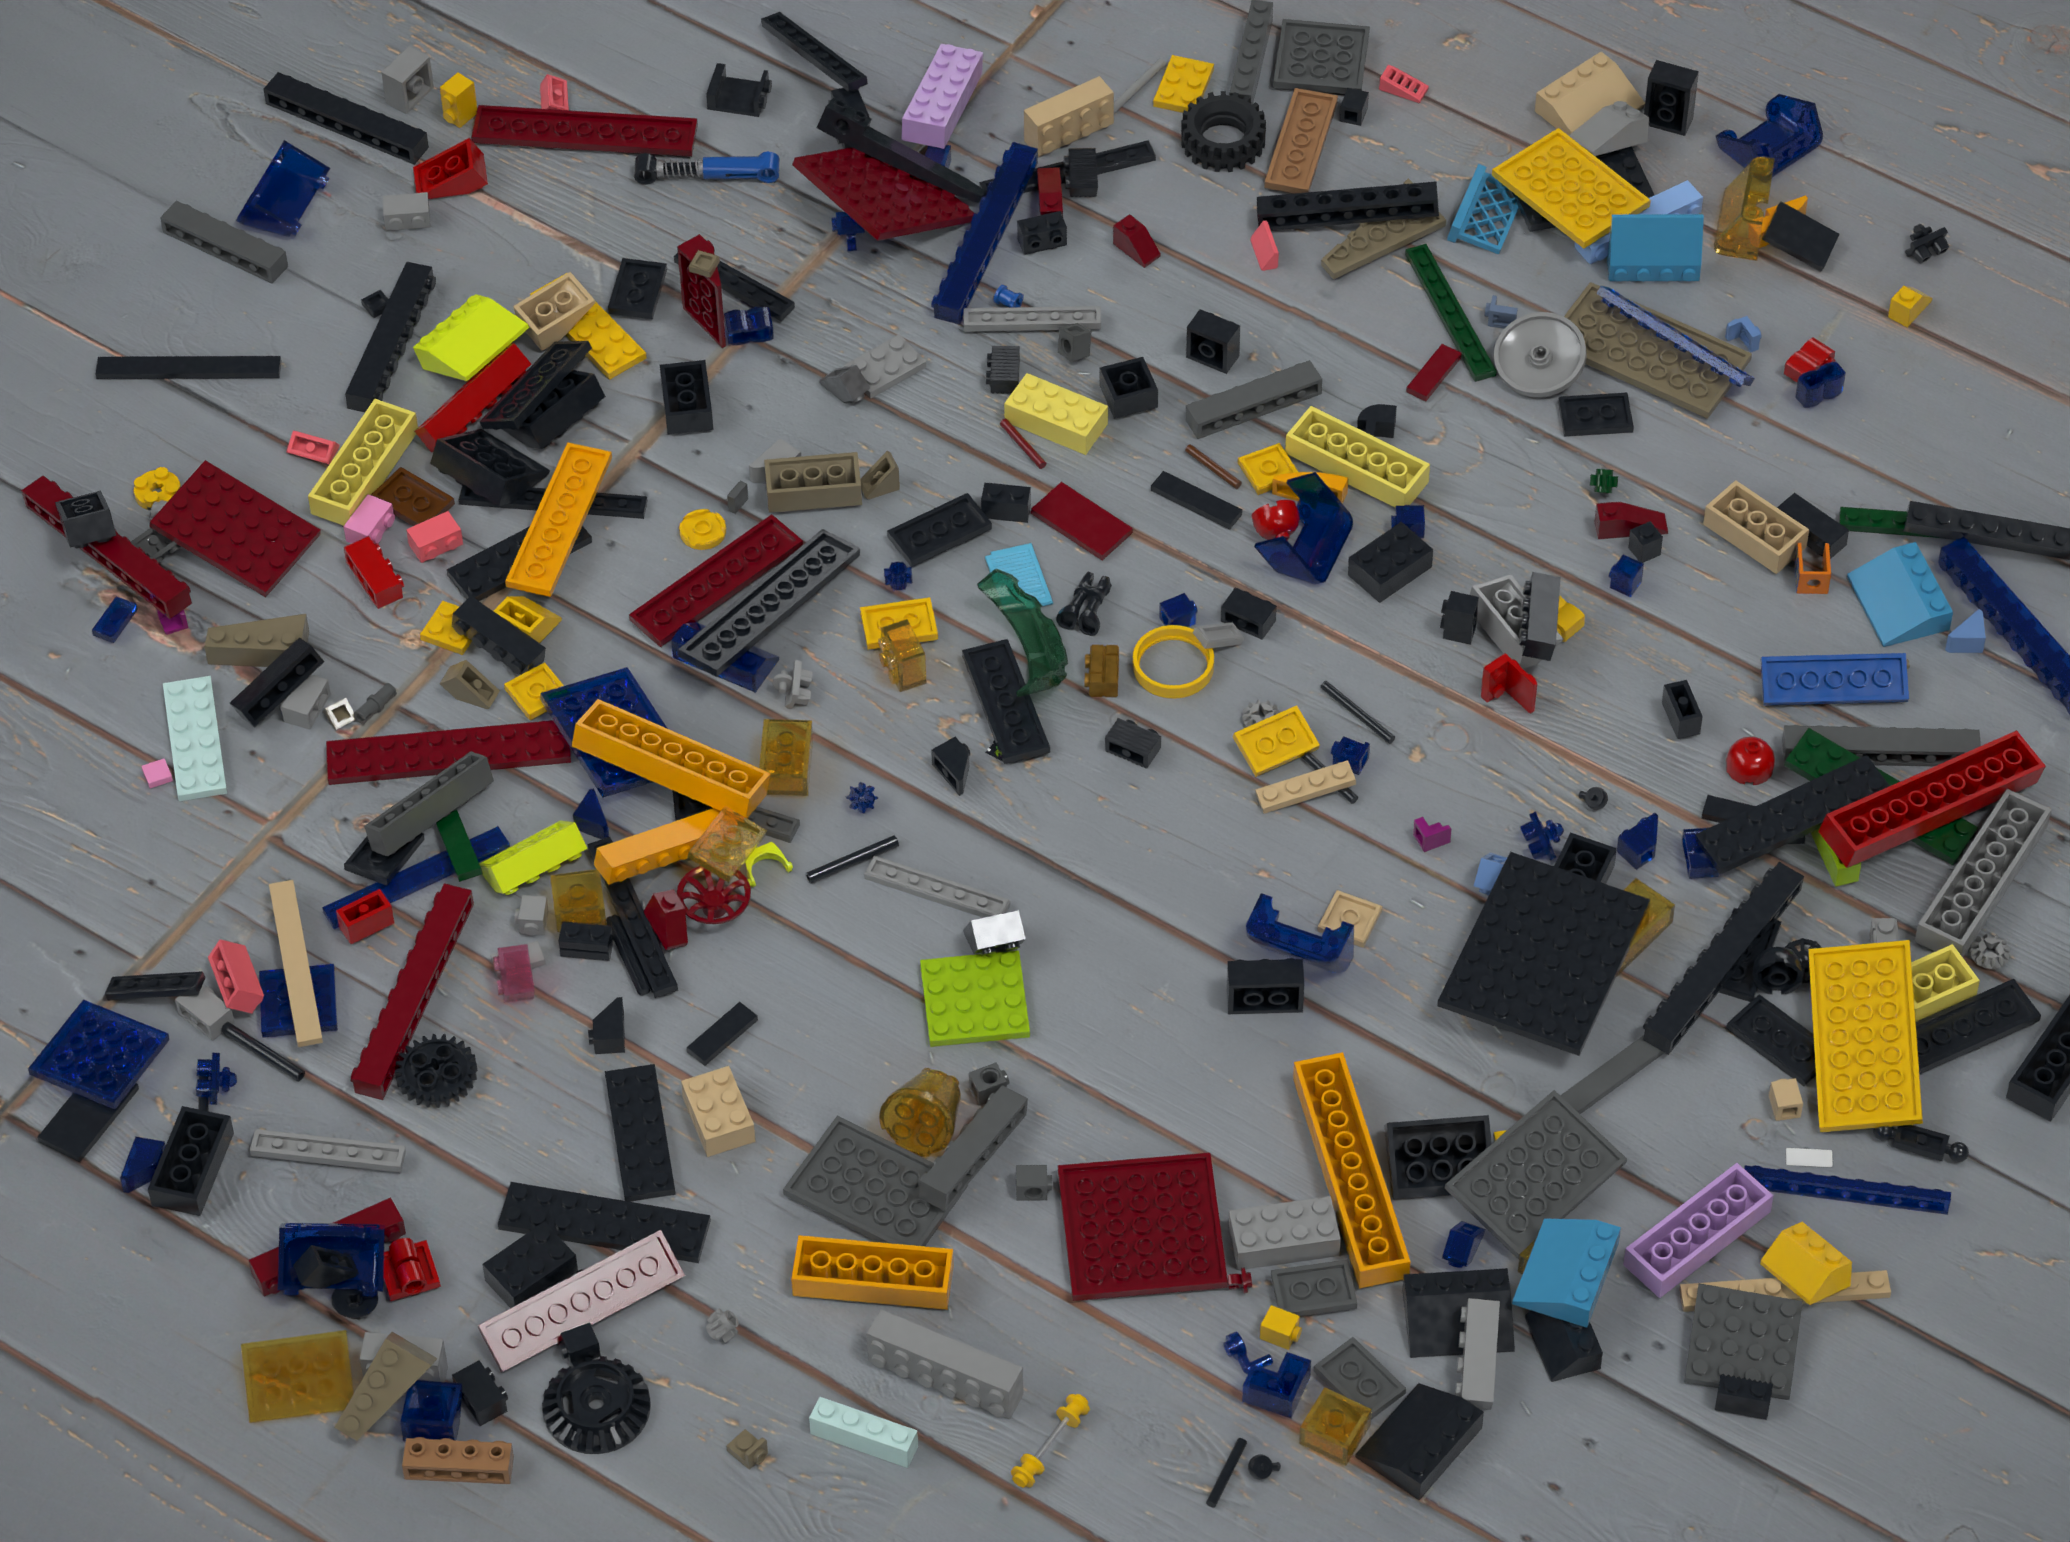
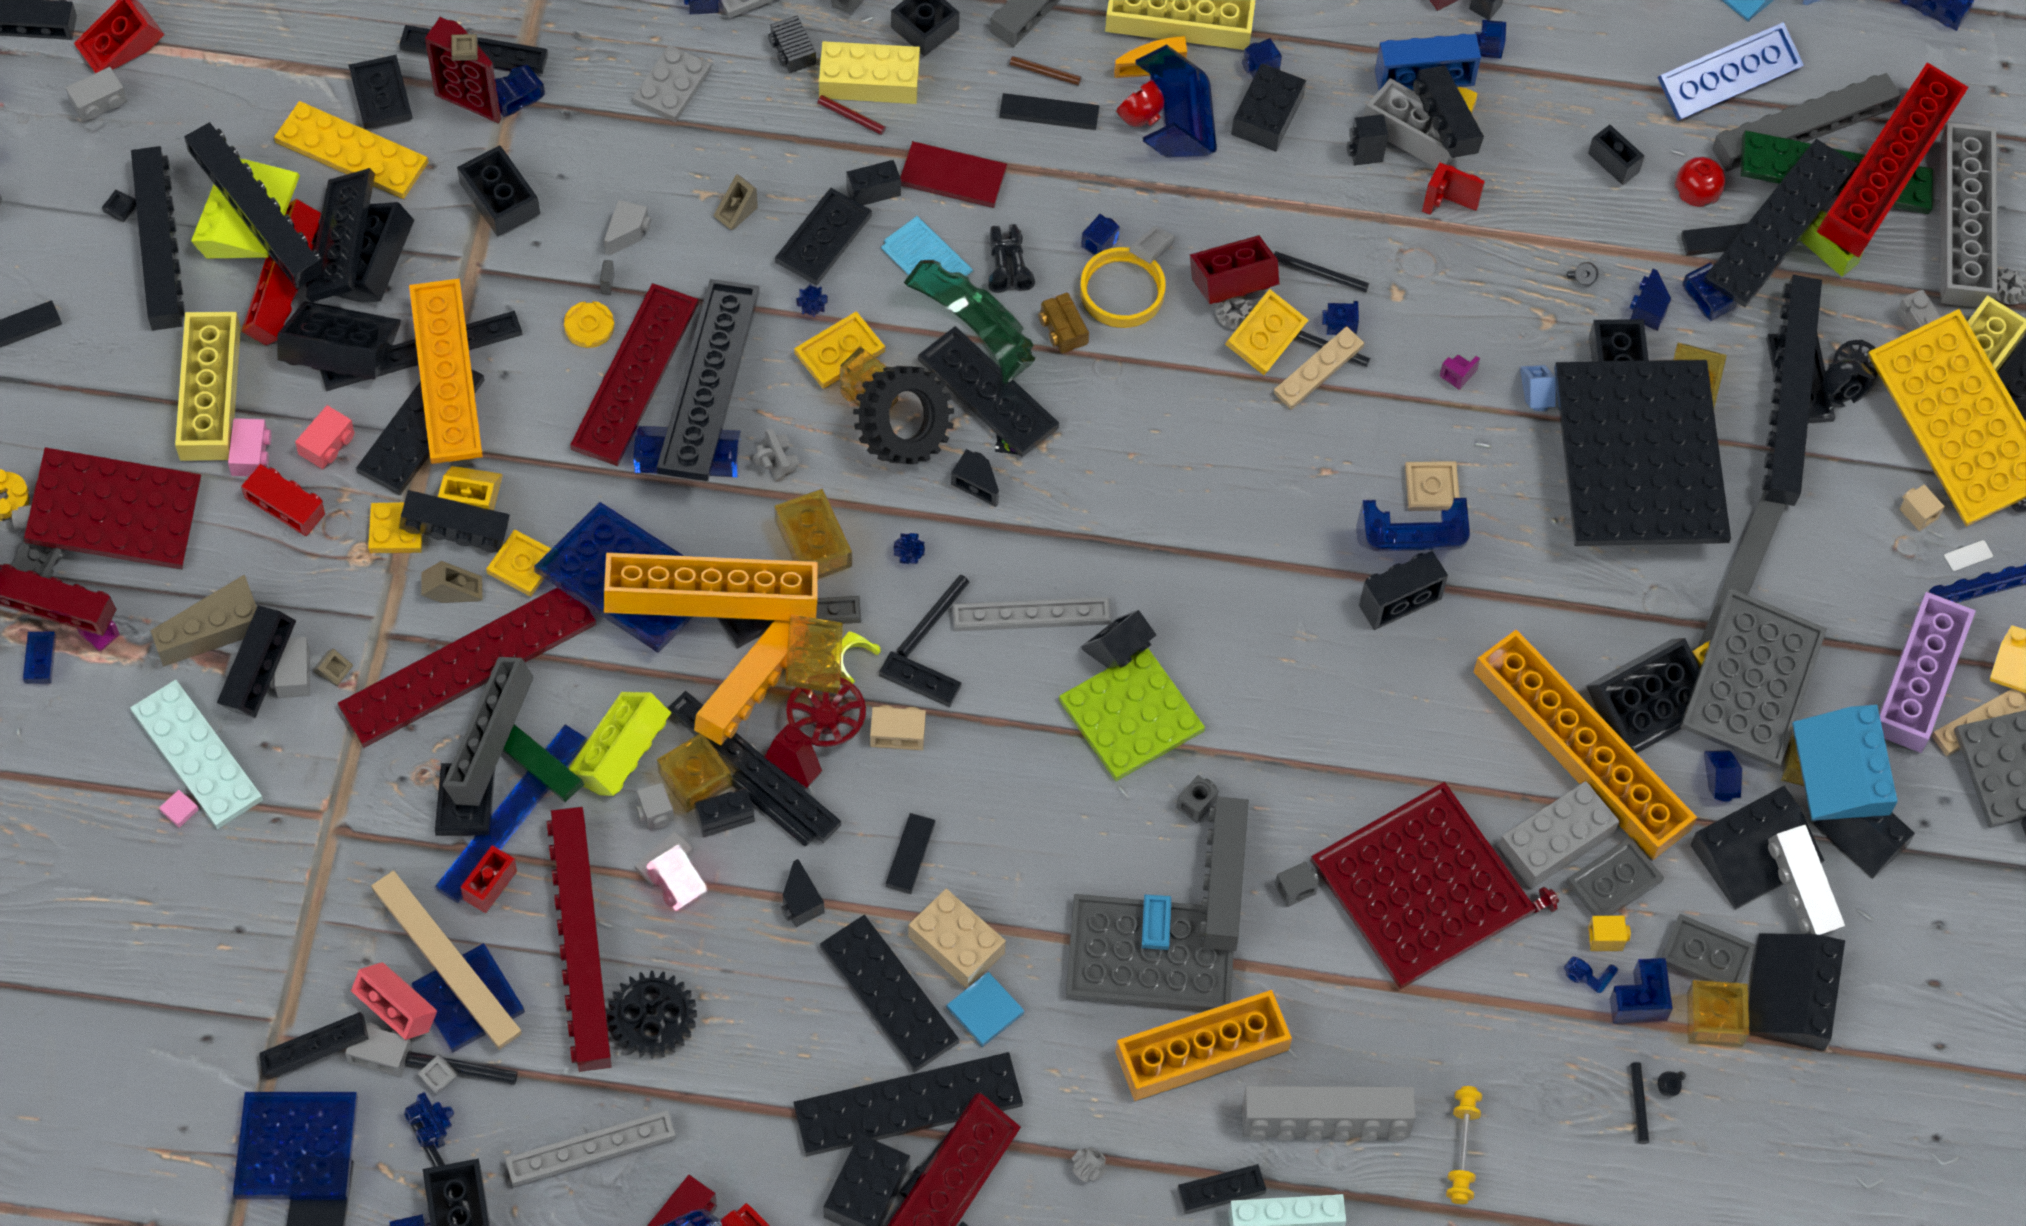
camera: 30 degrees left, 10 degrees up
coral slope [286,430,340,464] -> none
dark grey pin [354,683,397,724] -> none
reddish brown plate [371,467,455,526] -> none
tan slope [513,272,595,351] -> none
clear blue slope [573,788,609,839] -> none
dark tan slope [764,452,862,513] -> none
flat silver slope [819,365,870,403] -> none
clear yellow cone [879,1068,961,1157] -> none
black brick [1105,718,1161,769] -> none
black brick [1221,588,1277,640] -> none
yellow tile [1238,443,1298,495] -> none
clear blue hips [1520,812,1564,860] -> none
black tile [1726,994,1816,1086] -> none
none -> black brick [184,122,322,289]
none -> light grey tile [418,1054,458,1094]
none -> black tyre [853,366,954,465]
none -> tan brick [870,705,926,750]
none -> black tile [879,651,962,707]
none -> dark azure tile [947,972,1024,1047]
none -> dark azure tile [1142,894,1171,950]
none -> black plate [1177,1164,1267,1214]
none -> dark red brick [1189,235,1280,304]
none -> blue brick [1375,34,1481,91]

